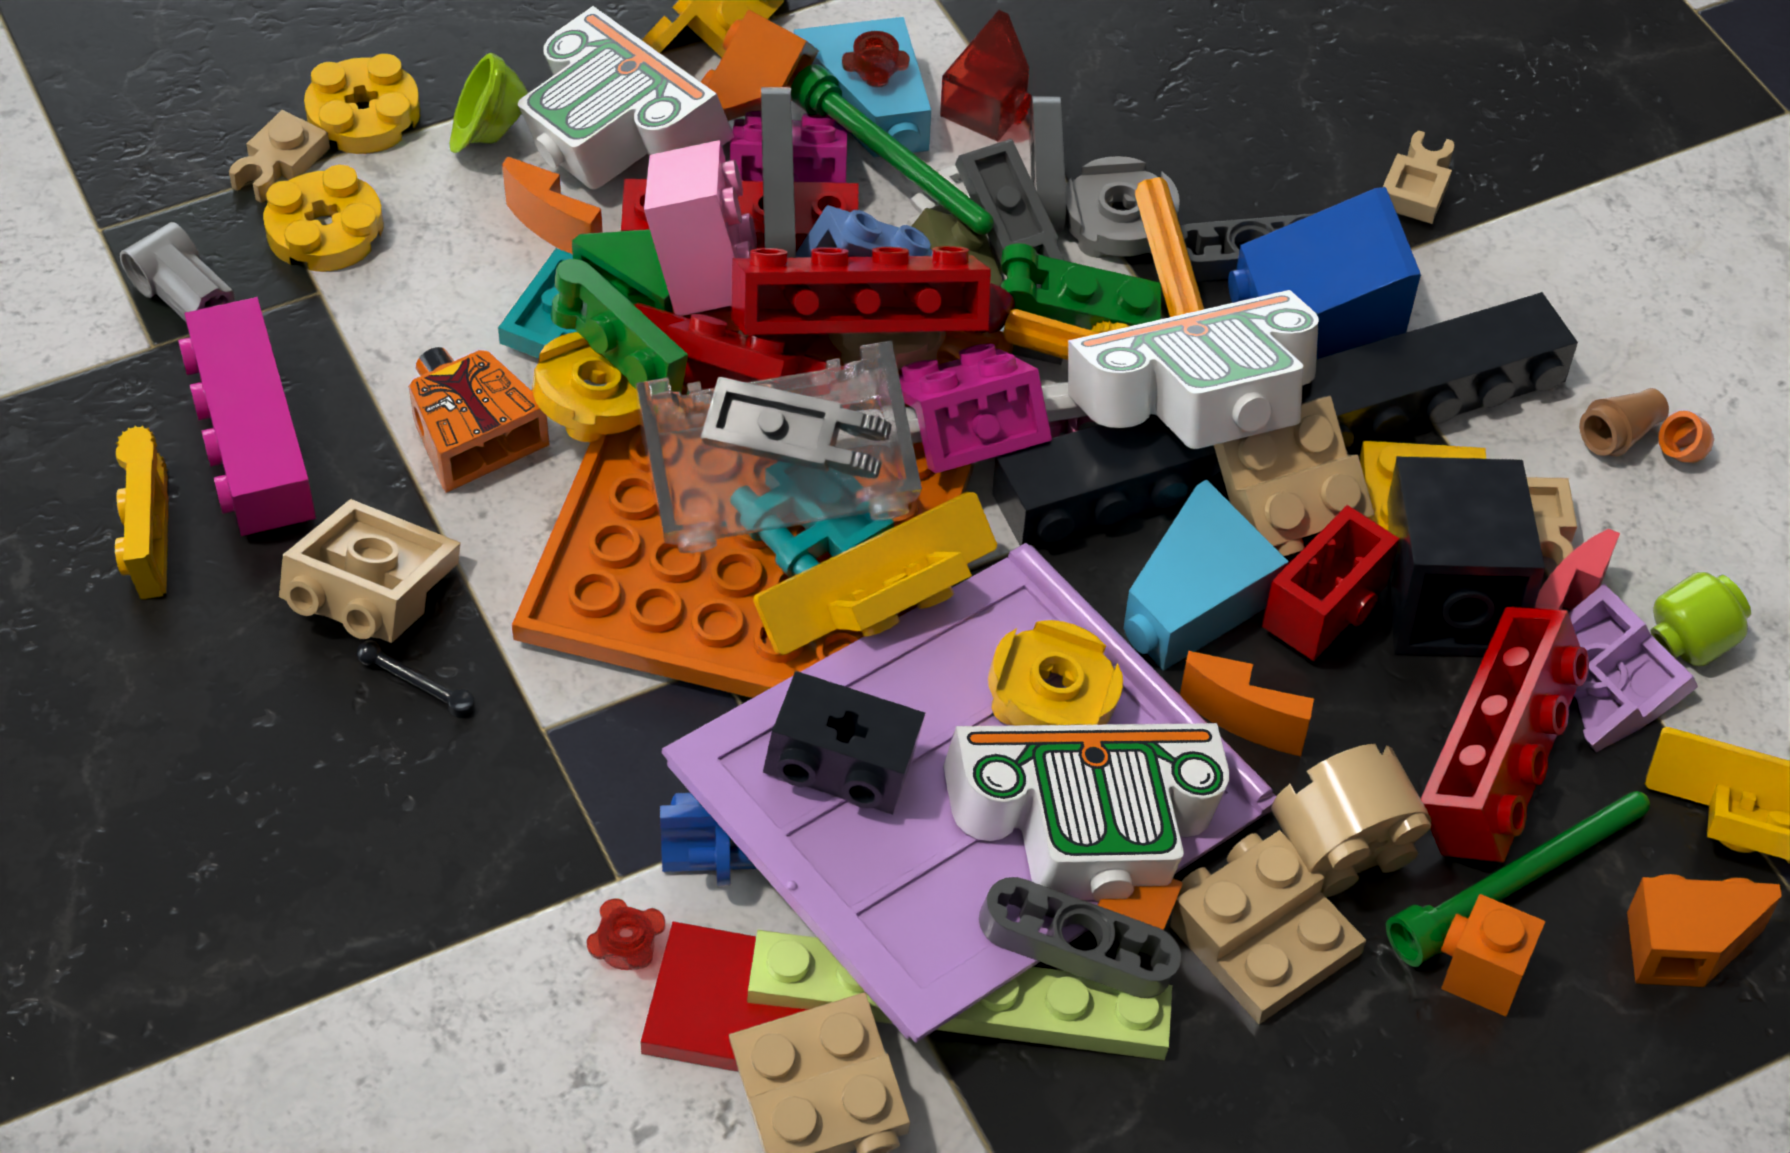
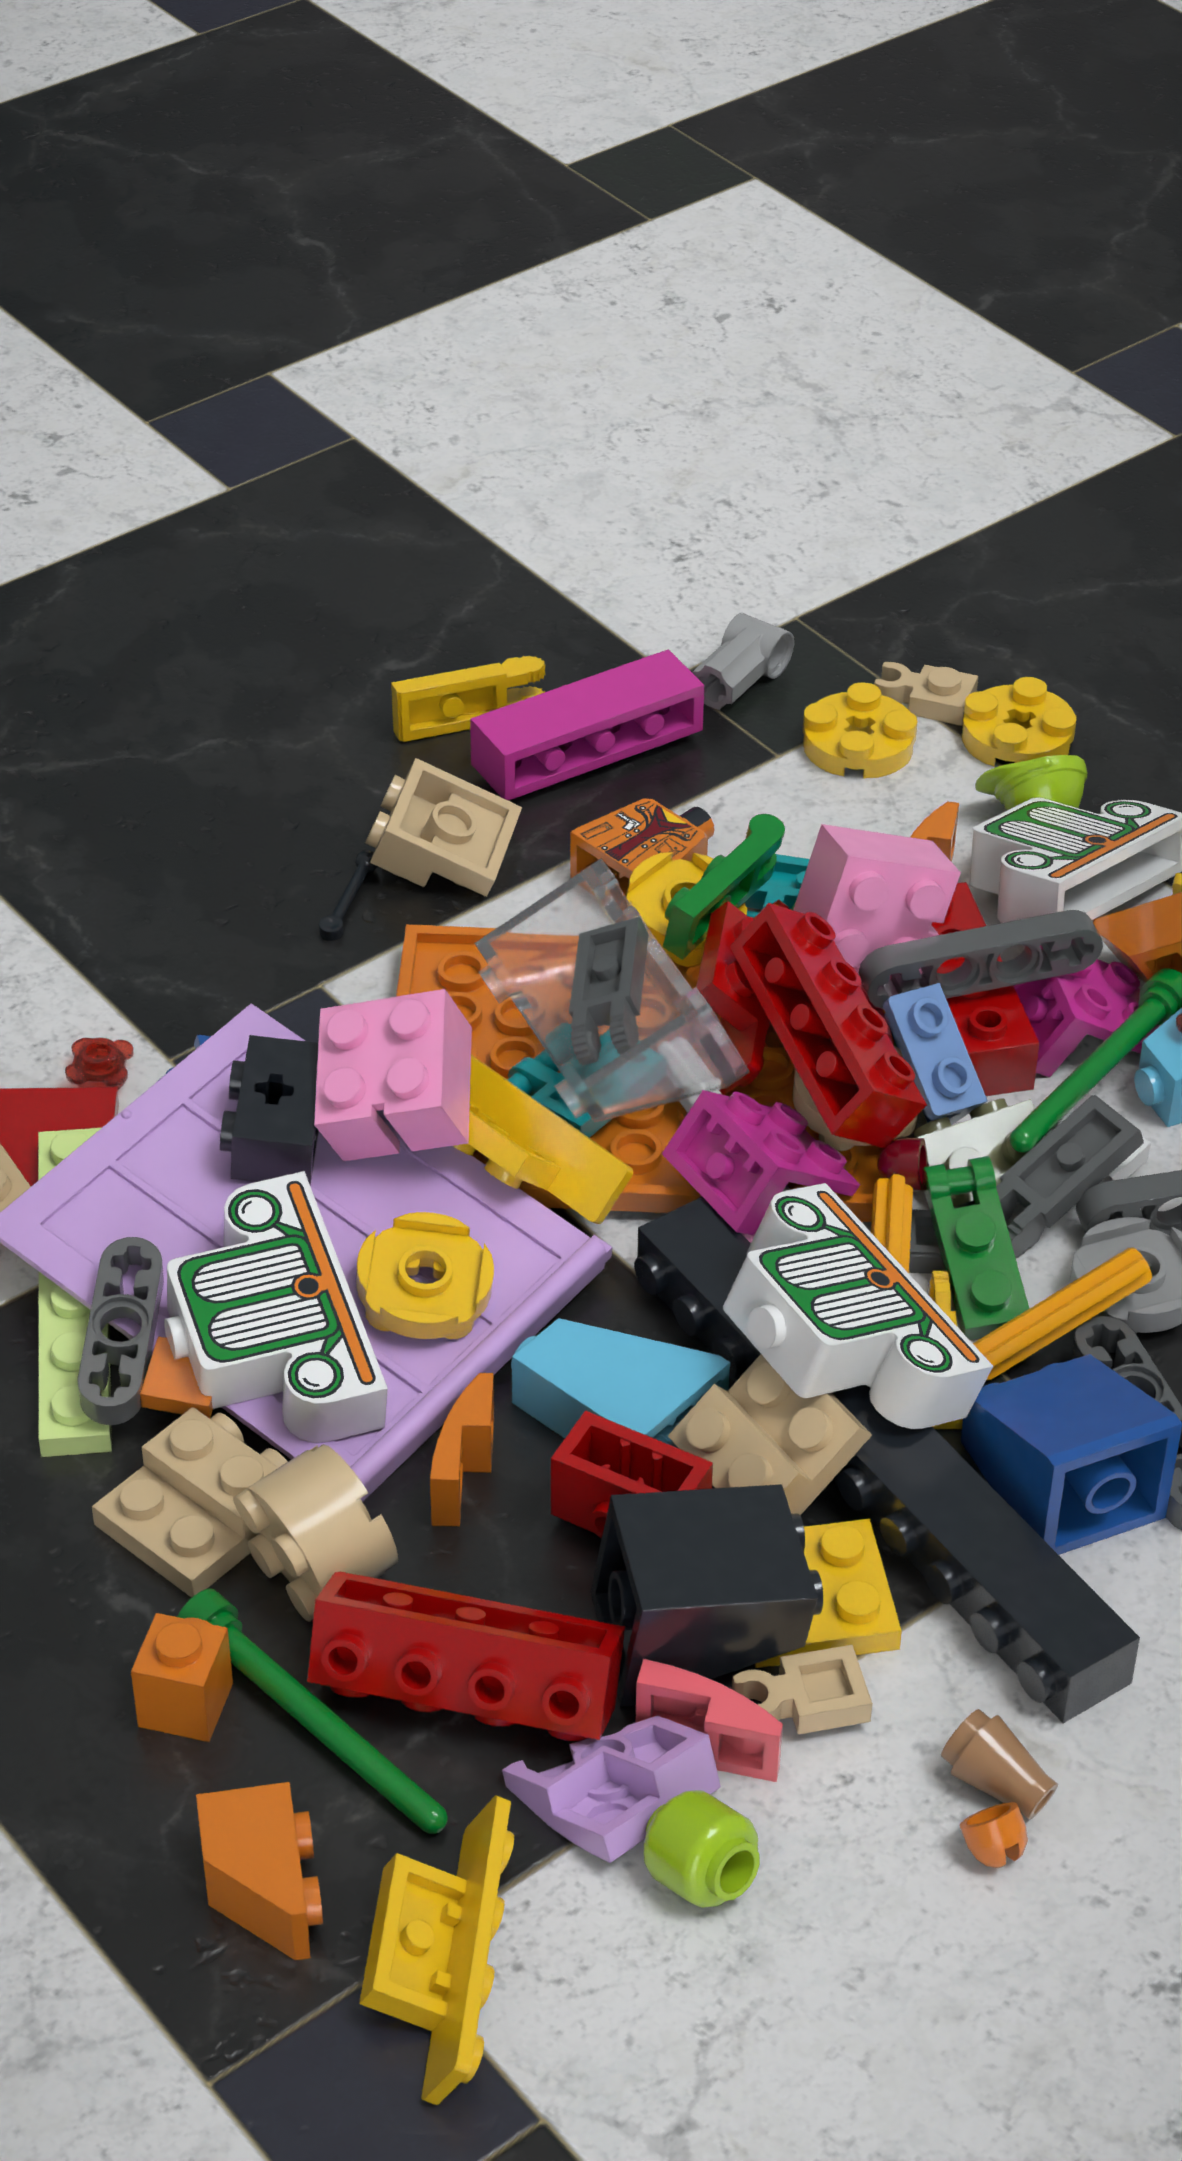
camera: 80 degrees right, 10 degrees down
none -> bright pink piece [314,989,472,1161]

